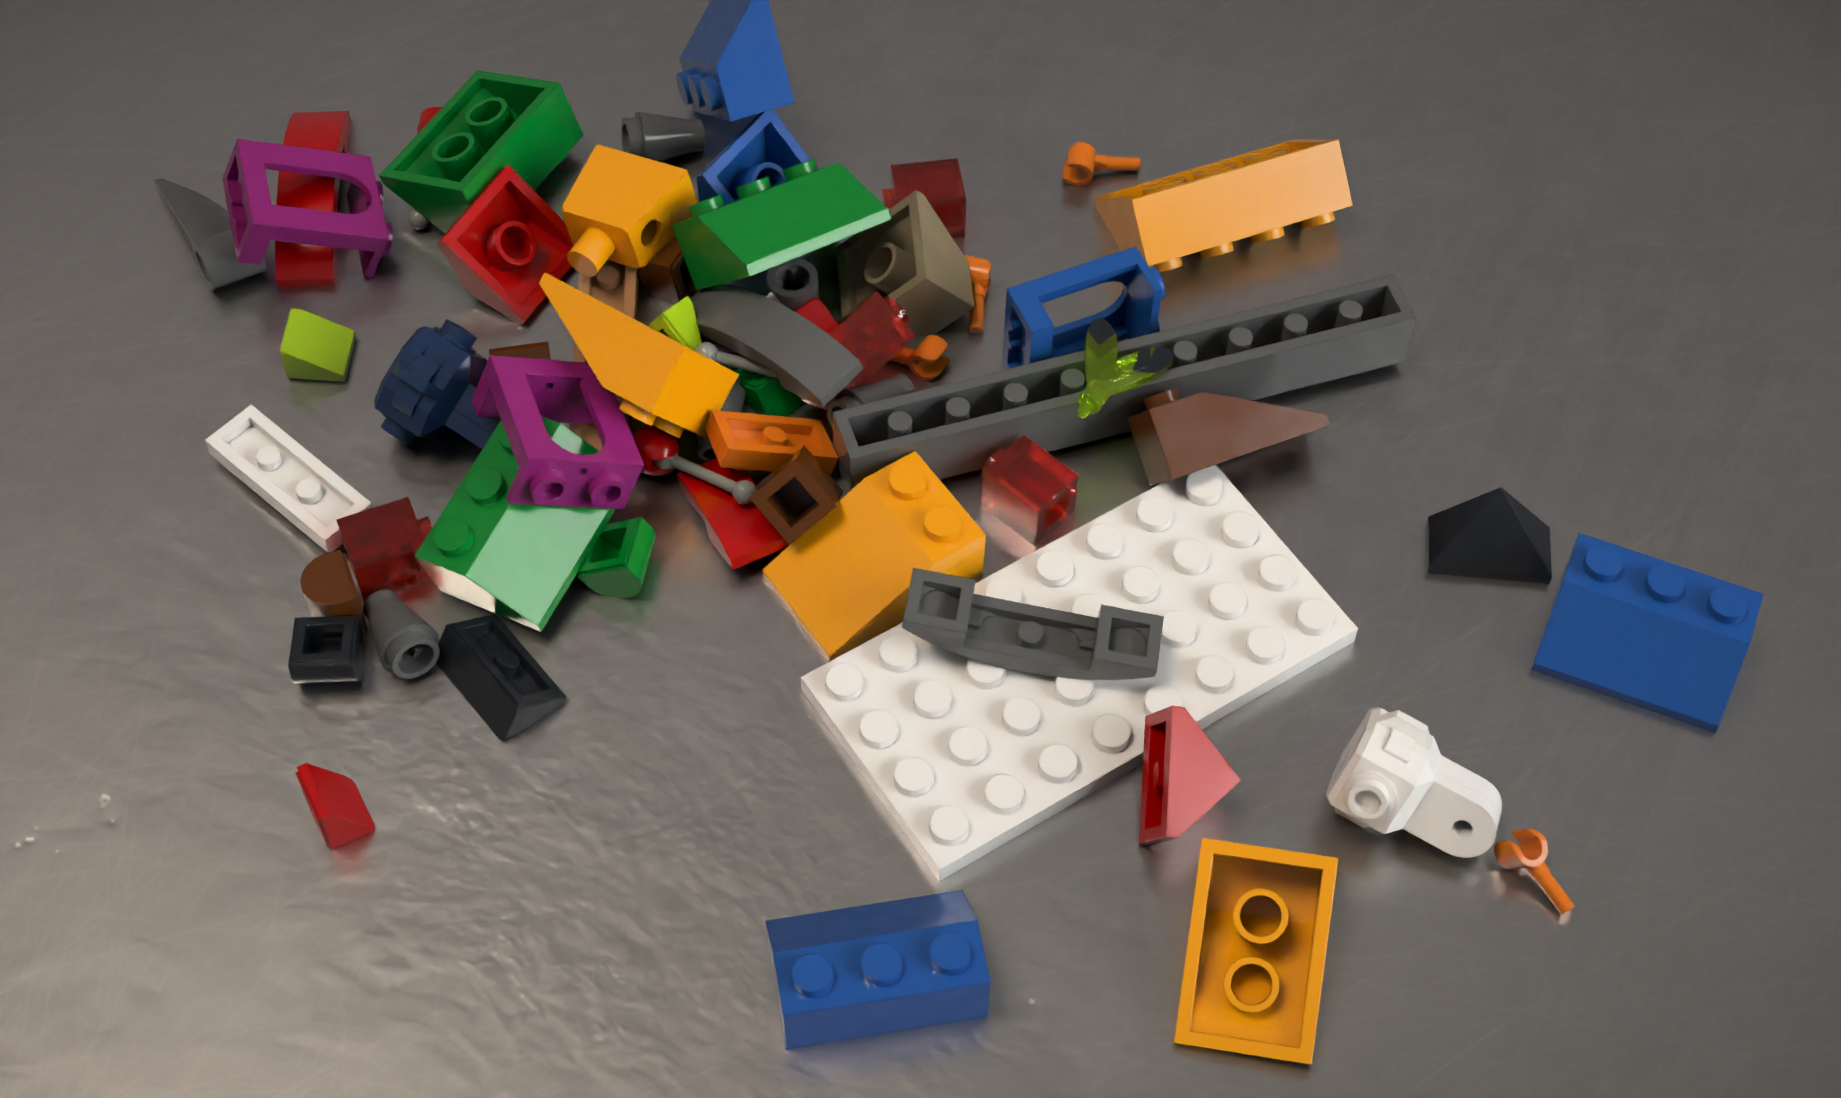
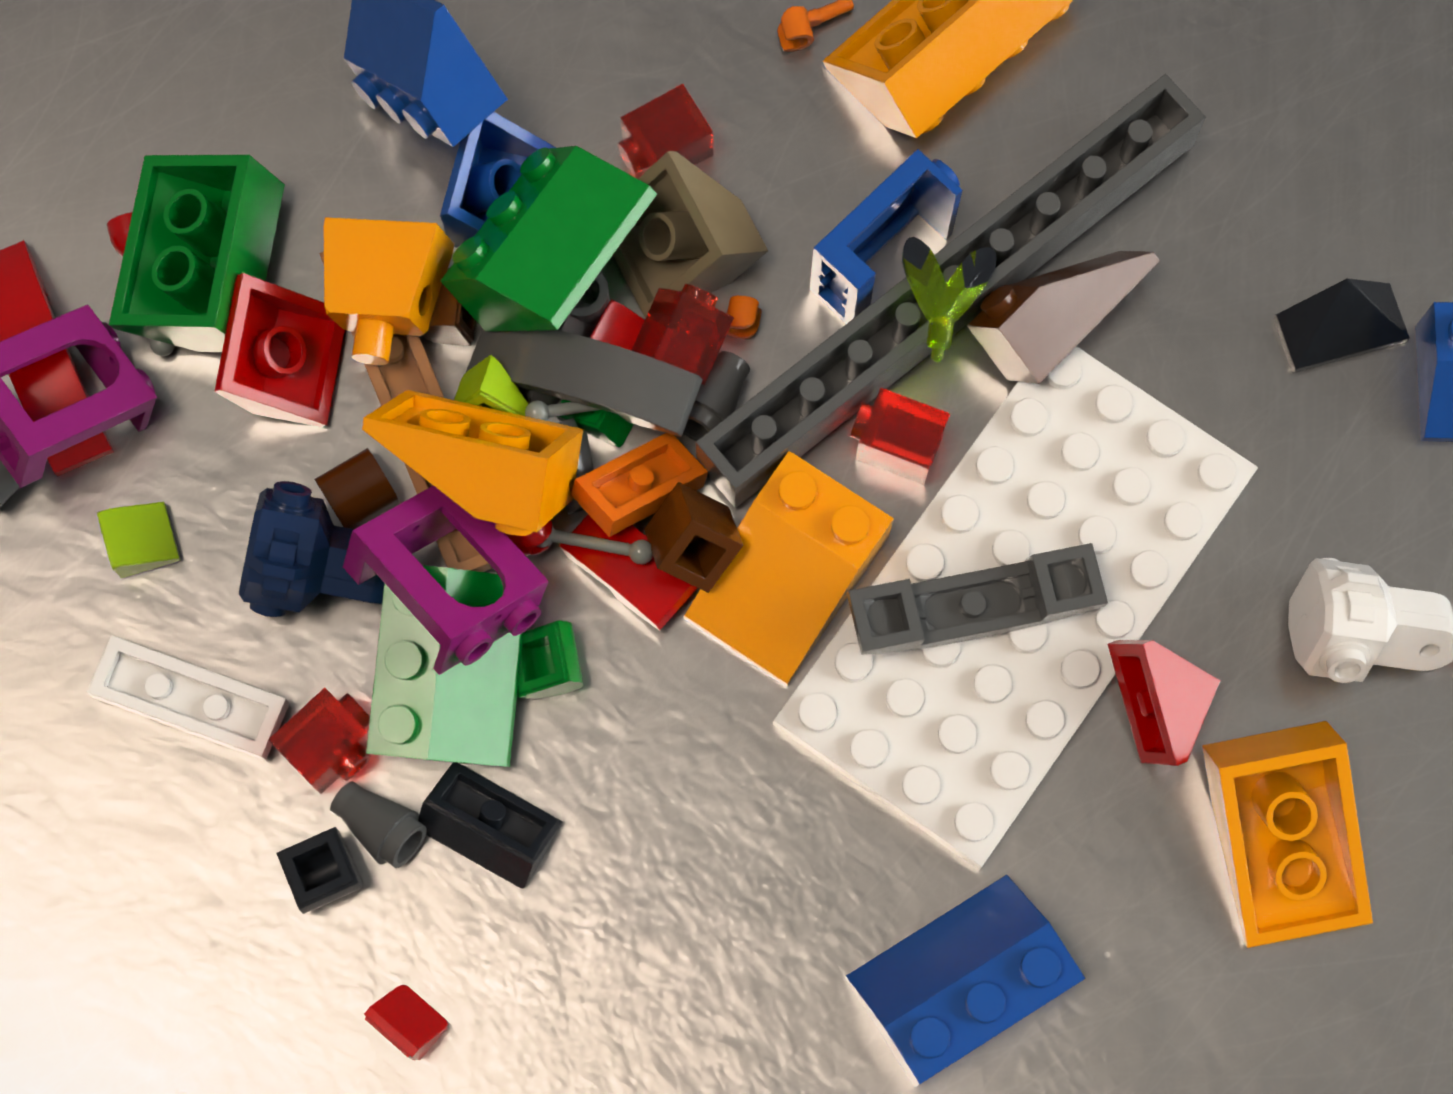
camera: 20 degrees left, 20 degrees up
reddish brown brick [300,550,368,634] -> none
dark grey cone [621,112,705,162] -> none
orange hand [964,255,991,334] -> none

